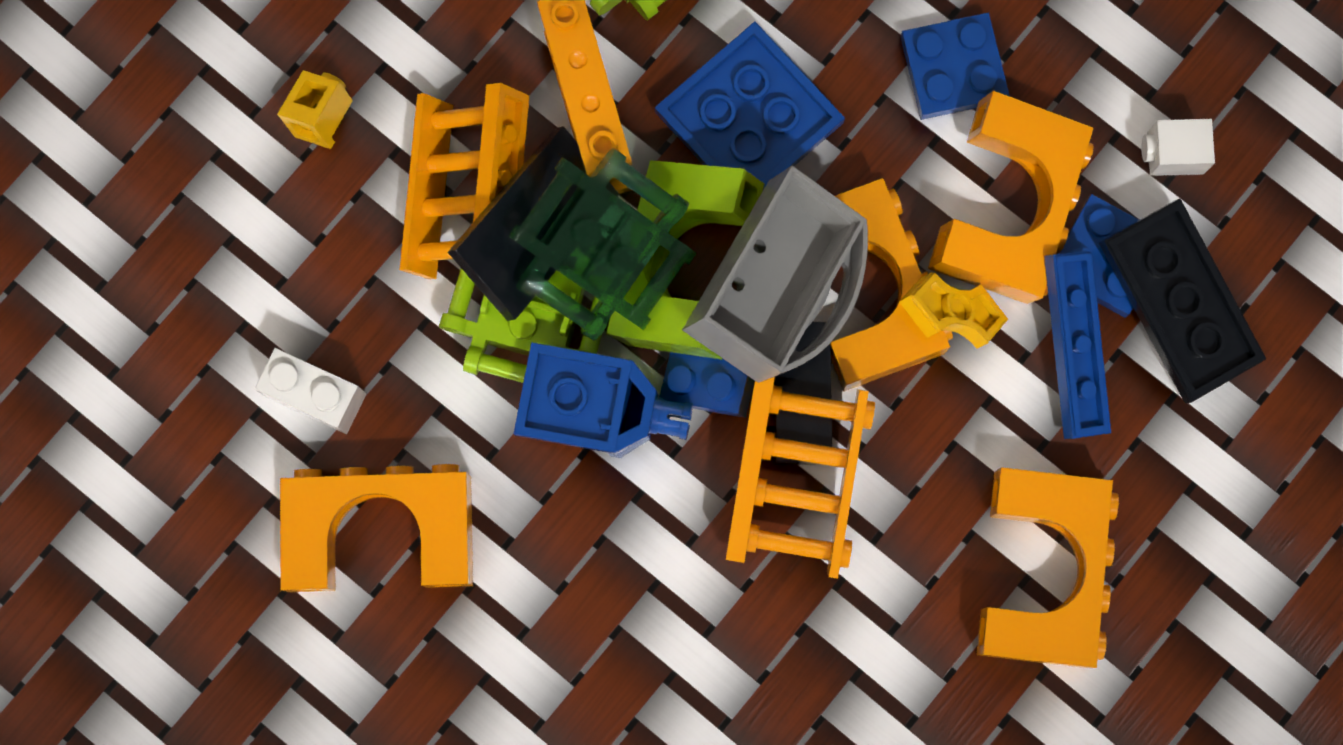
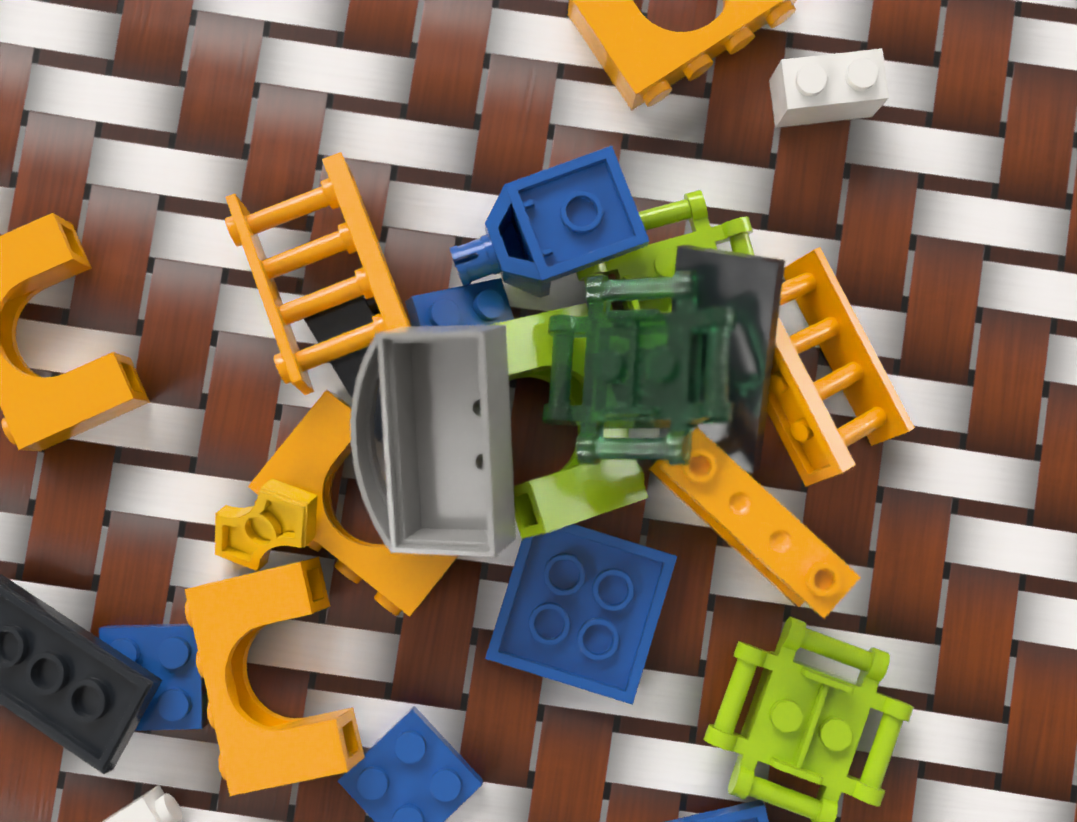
camera: 140 degrees right, 5 degrees up
yellow brick [277,70,353,149] -> none
blue tile [1044,250,1111,439] -> none

